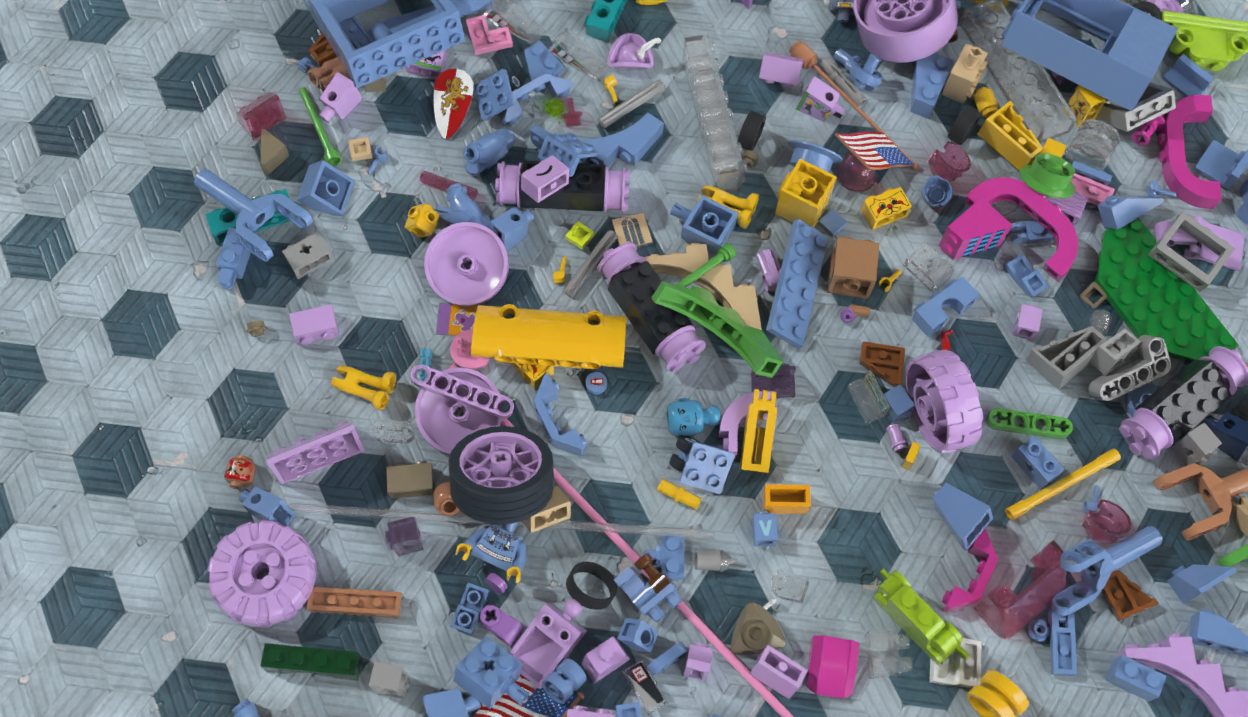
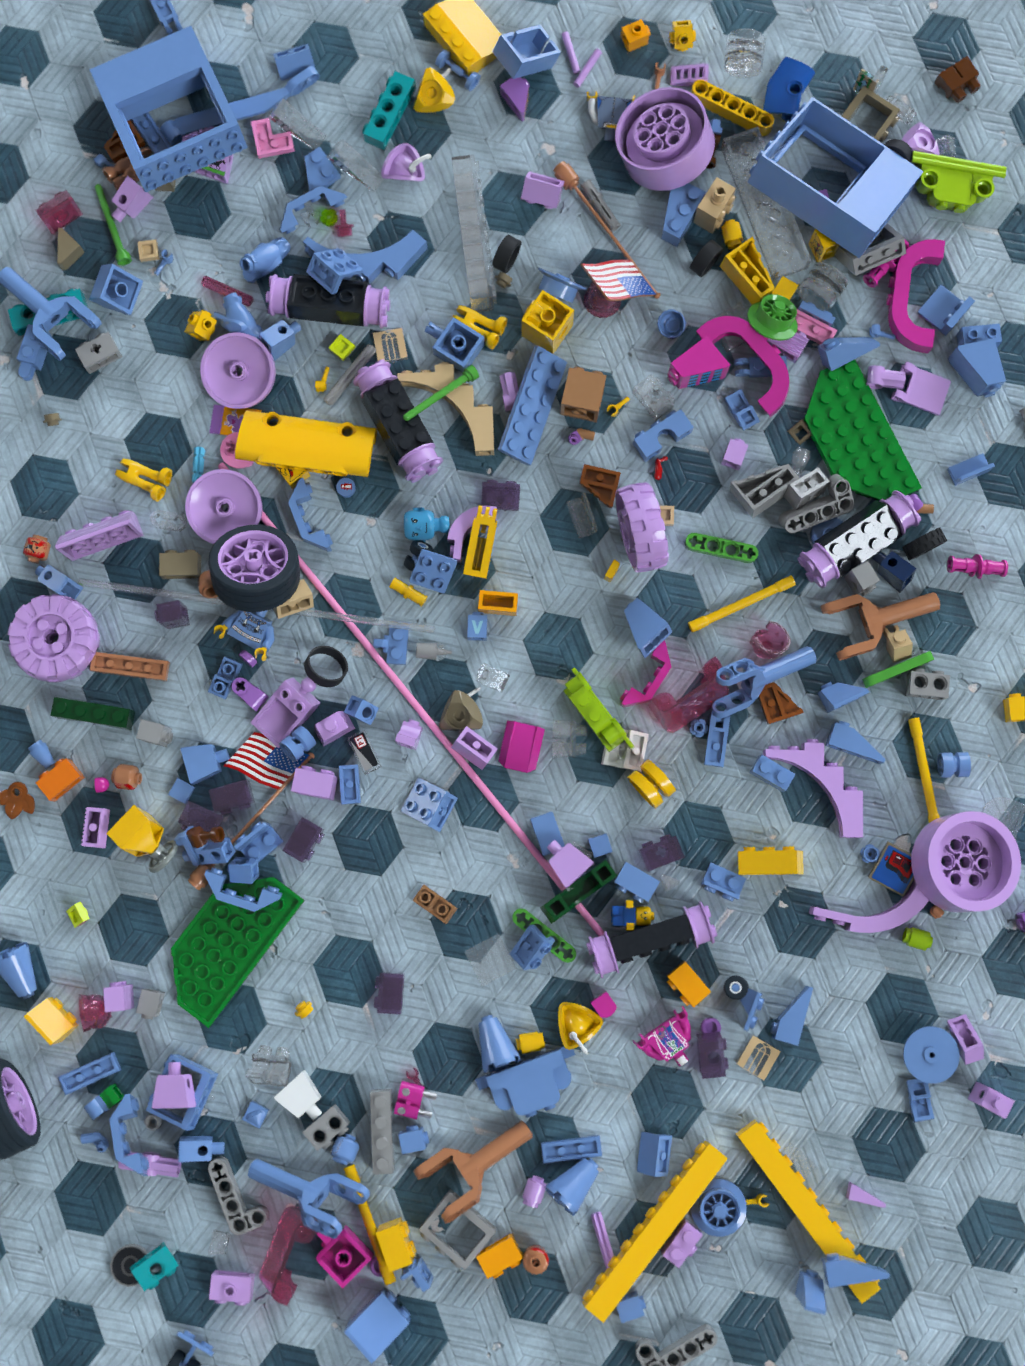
camera: 10 degrees right, 15 degrees up
lavender brick [289,304,340,345] -> none
lavender beam [411,365,514,419] -> none
shield [433,68,474,139] -> none
medium blue brick [454,636,530,709] -> none
medium blue plate [474,69,523,121] -> none
lavender brick [521,155,569,203] -> none
light grey axle [598,80,665,128] -> none
yellow hand [604,75,618,103] -> none
medium blue hips [614,553,682,622] -> none
medium blue beam [647,641,688,676] -> none
bright green arch [652,281,783,378] -> none
lavender torso [796,76,846,121] -> none
medium blue tile [818,209,847,237] -> none
medium blue pin [834,49,883,91] -> none
yellow brick [861,187,912,230] -> none
medium blue brick [883,385,915,423] -> none
lavender pin [886,424,908,453] -> none
clear pink helmet [927,141,971,182] -> none
medium blue brick [1011,436,1064,490] -> none
medium blue hand [1083,485,1100,514] -> none
light grey window [1148,212,1235,292] -> none
medium blue panel [1163,54,1214,97] -> none

